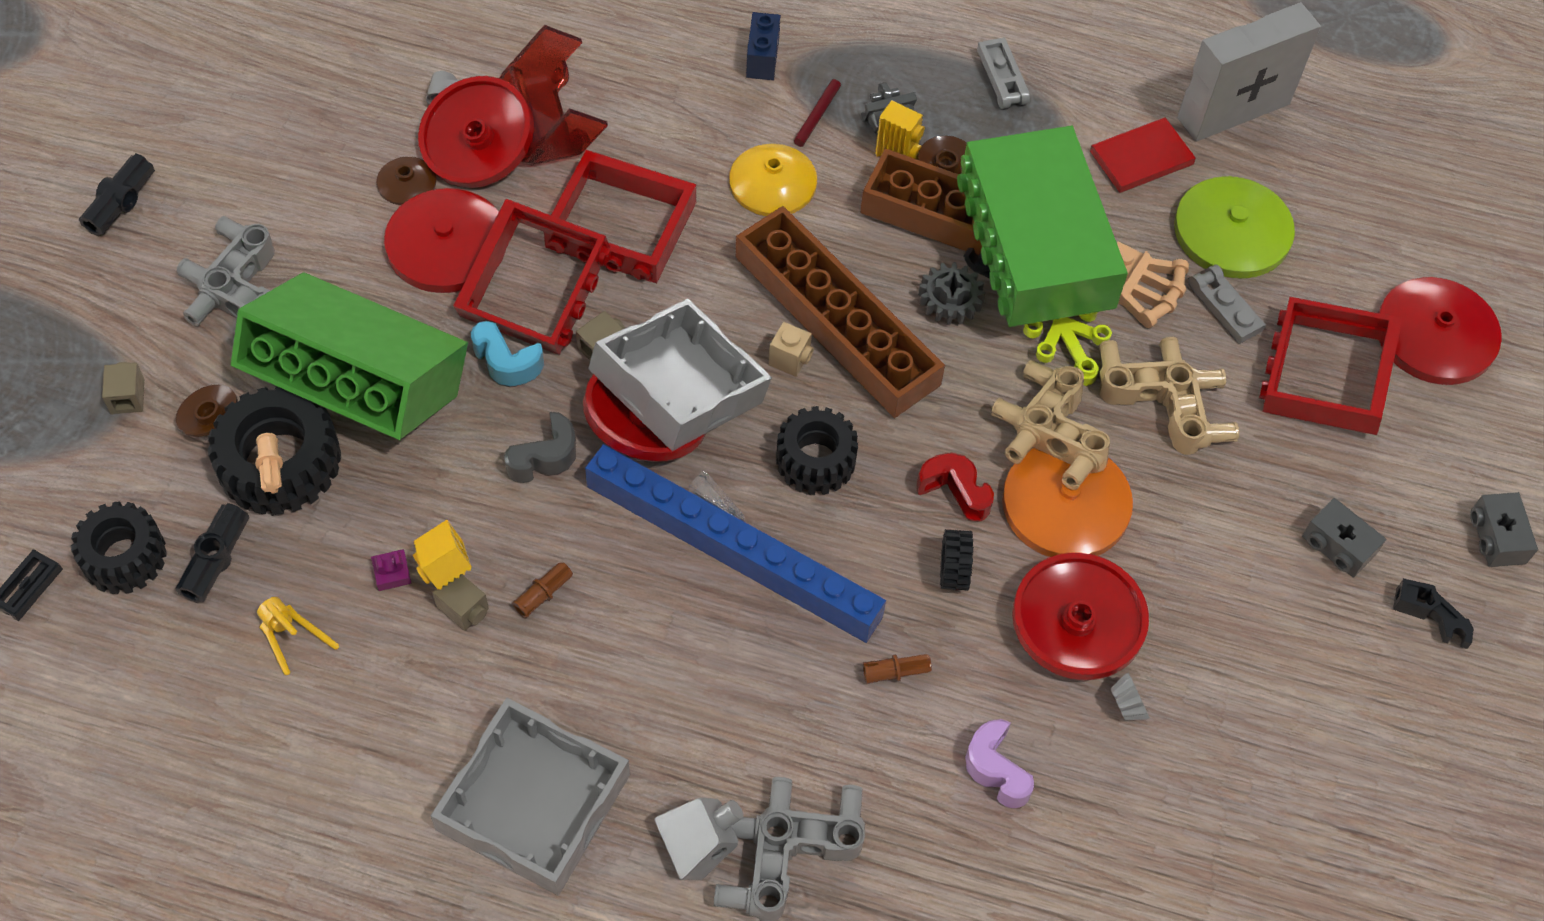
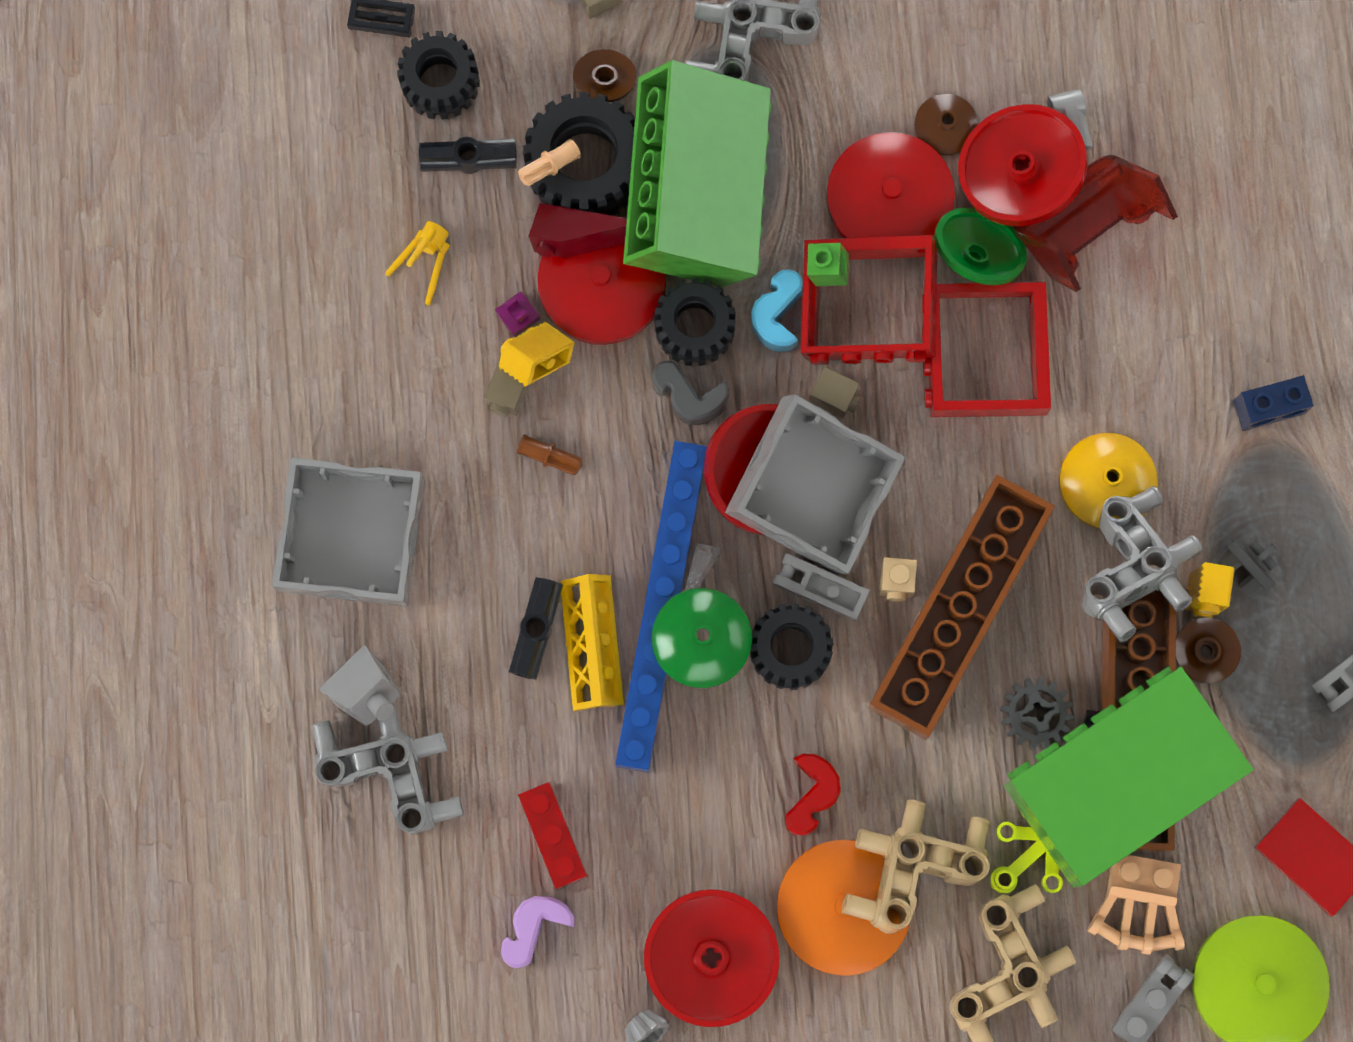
camera: 75 degrees right, 20 degrees up
dark red bar [794,79,841,147] -> none
dark orange axle [863,654,932,684] -> none
black tyre [940,529,974,591] -> none
none -> black piece [509,577,563,680]
none -> red brick [518,782,588,890]
none -> dark red slope [529,203,627,258]
none -> red dish [537,243,666,345]
none -> yellow fence [560,574,624,711]
none -> green dish [652,588,752,689]
none -> black tyre [654,278,736,366]
none -> light grey plate [772,554,870,622]
none -> bright green brick [807,243,849,286]
none -> green dish [934,207,1027,285]
none -> light grey pin [1082,486,1202,642]

